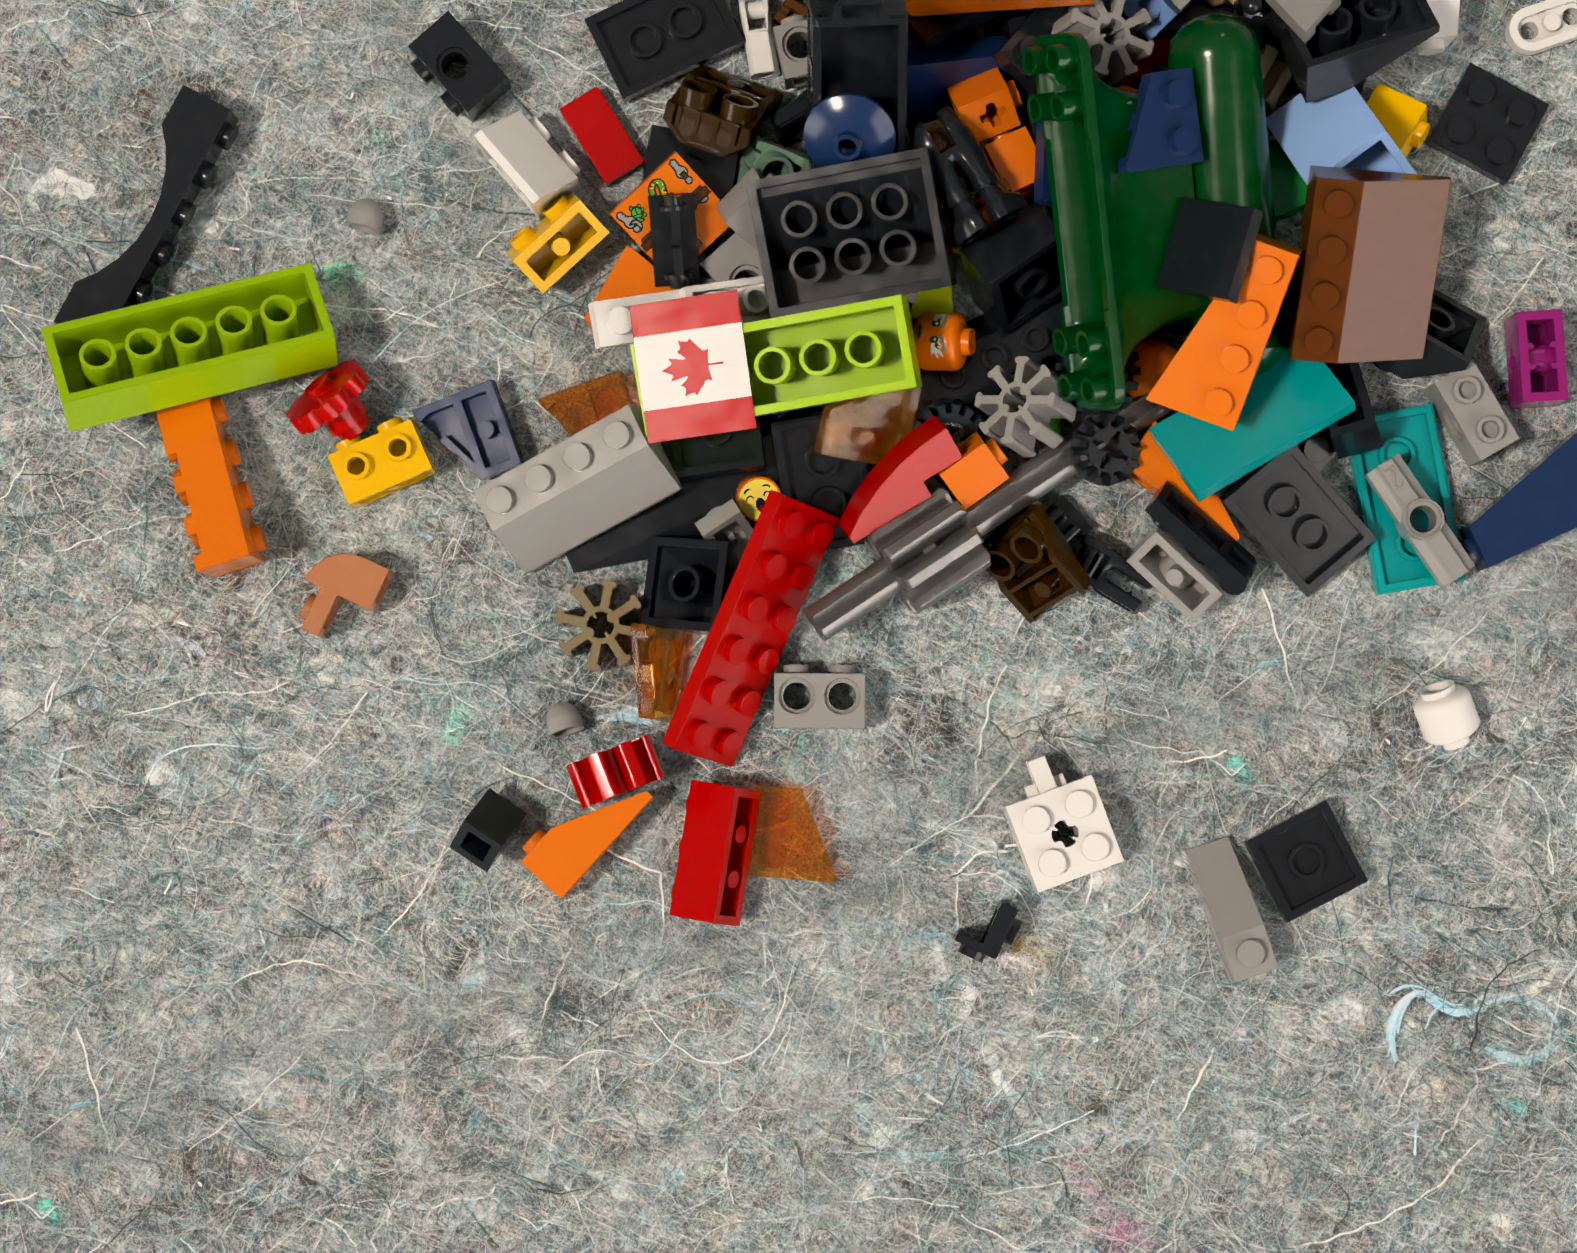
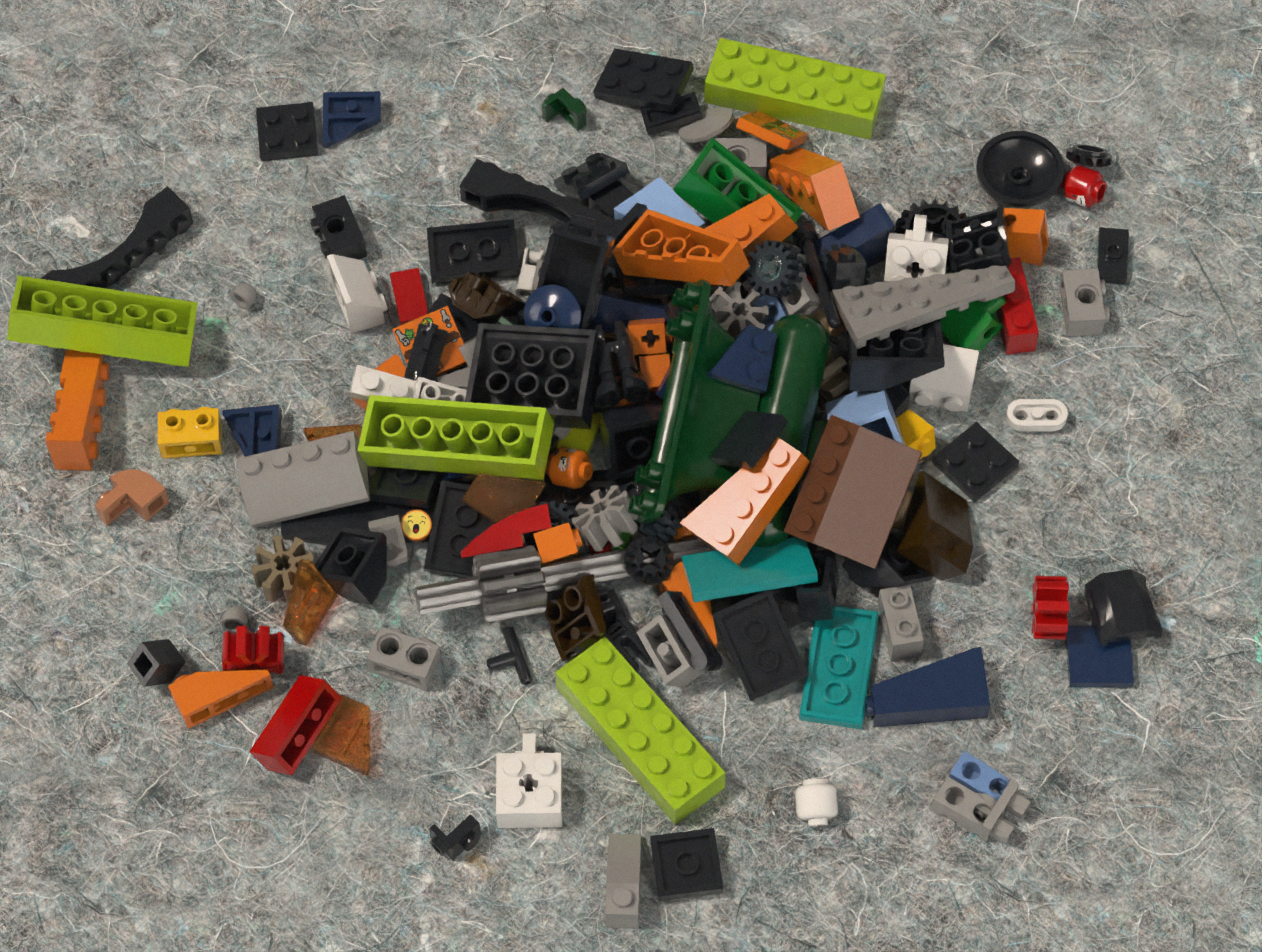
camera: 20 degrees right, 25 degrees down
red plant [286,359,371,440] -> none
yellow brick [506,192,610,294] -> none
sticker [629,290,756,443] -> none
red plate [662,490,840,767] -> none
light grey piece [1364,453,1475,588] -> none
magenta brick [1504,309,1569,409] -> none
none -> black piece [486,627,533,685]
none -> lime brick [555,636,726,825]
none -> dark brown slope [897,471,973,581]

